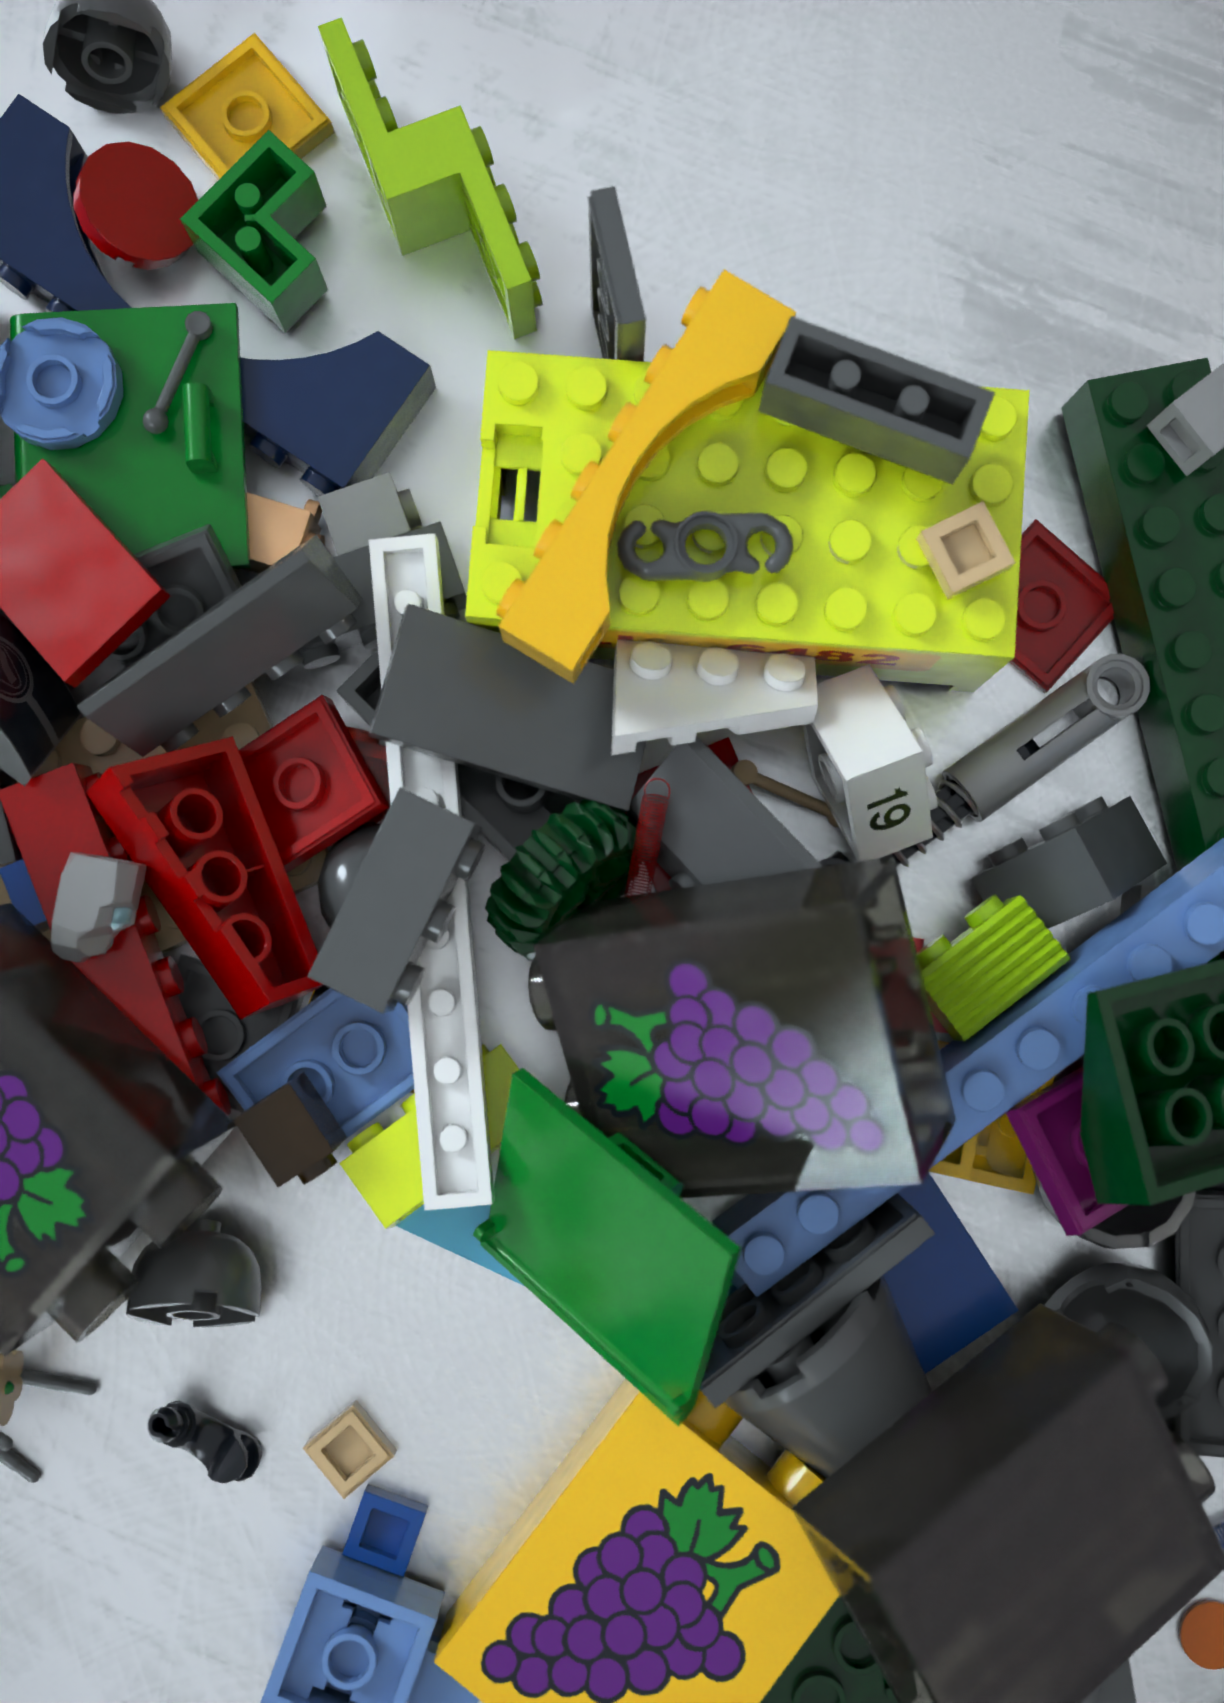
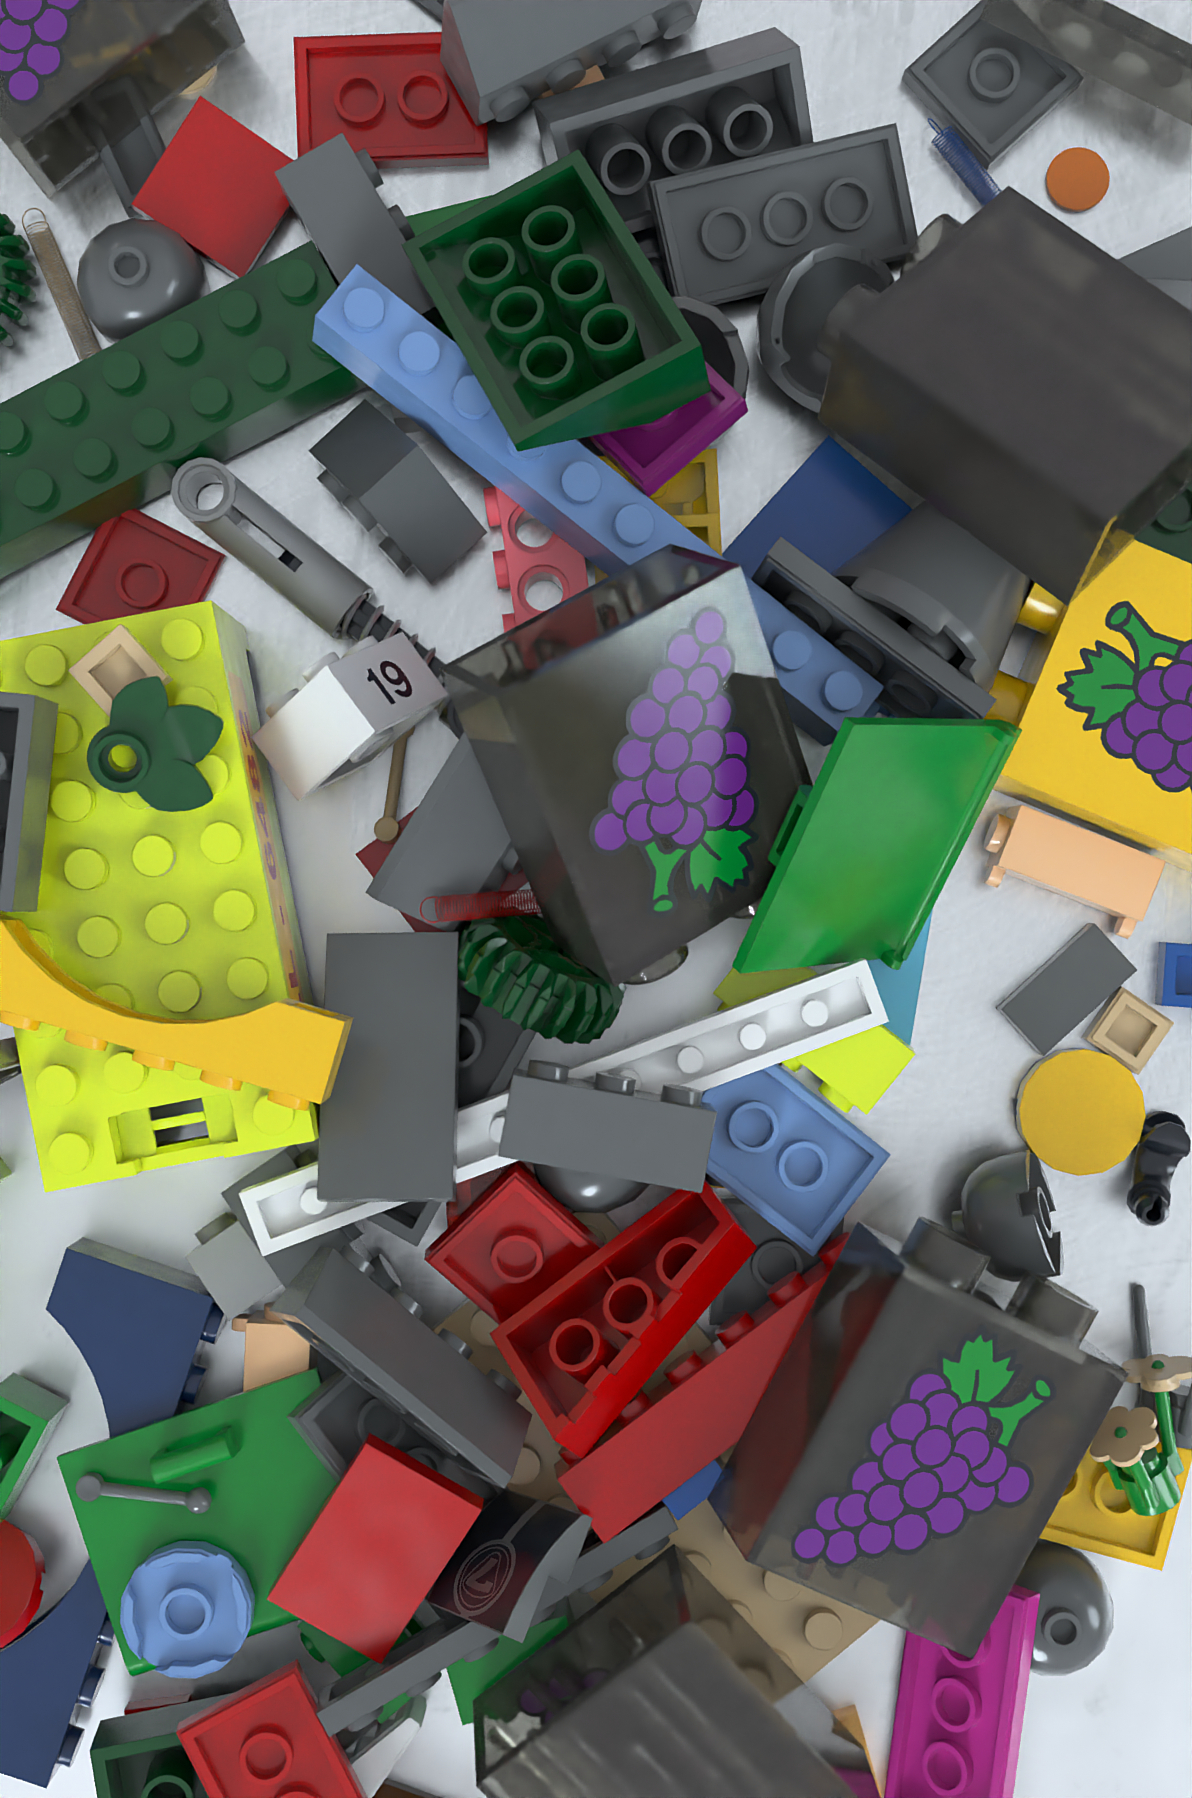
camera: 110 degrees left, 5 degrees up
light grey rock [51,852,146,962] -> none
dark brown brick [233,1072,347,1187] -> none
white wing [612,639,818,755] -> none
dark grey piece [617,511,793,582] -> none
lime brick [905,894,1070,1041] -> none
none -> dark green plate [87,676,224,812]
none -> light nougat brick [983,805,1166,939]
none -> dark grey tile [997,923,1137,1056]
none -> yellow tile [1016,1048,1146,1176]

